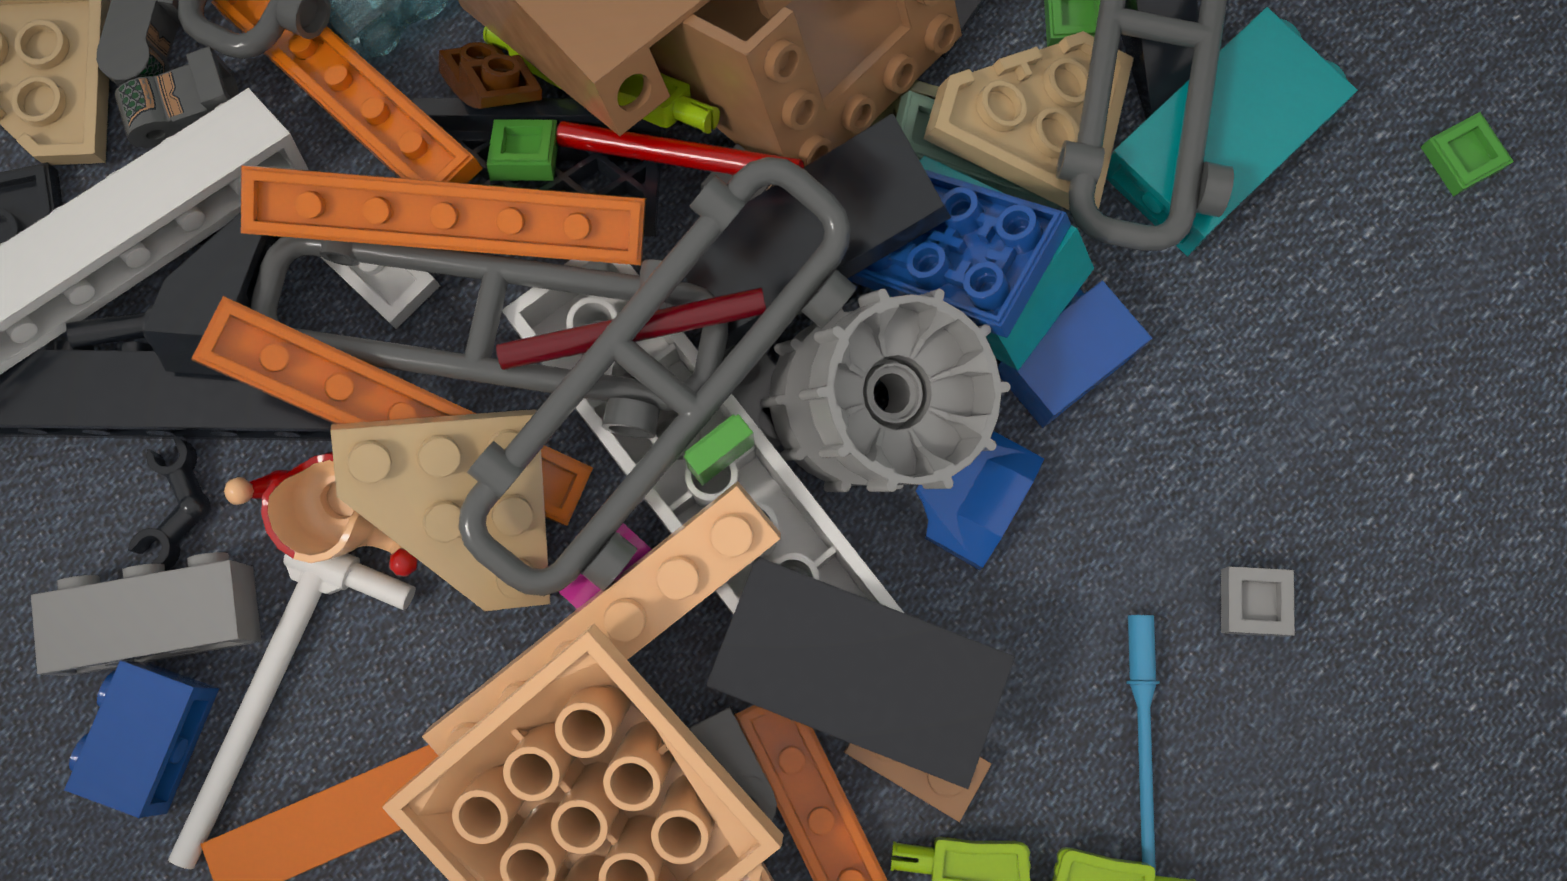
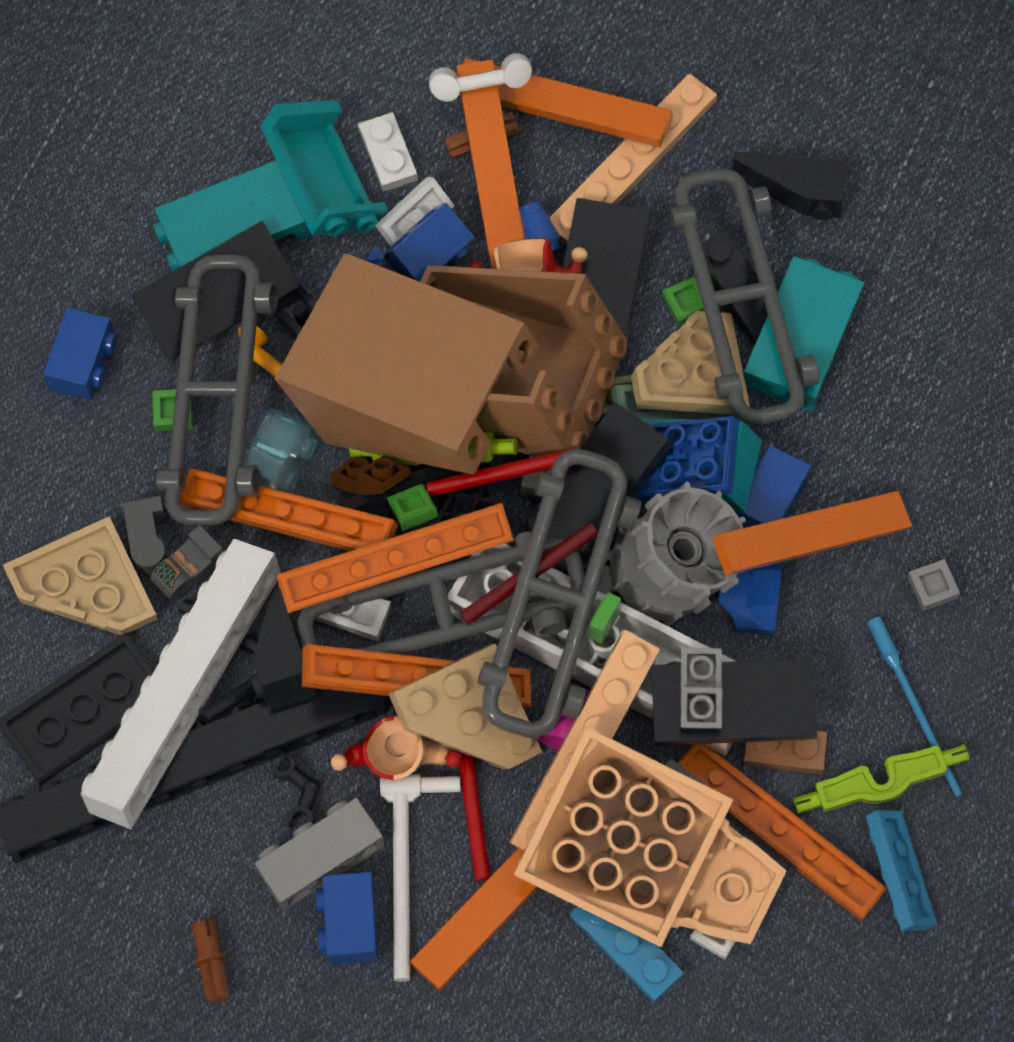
camera: 20 degrees left, 10 degrees down
bright green tile [1421,112,1514,197] -> none
none -> red bar [457,751,491,882]
none -> light grey slope [681,648,722,729]
none -> orange tile [712,491,912,576]

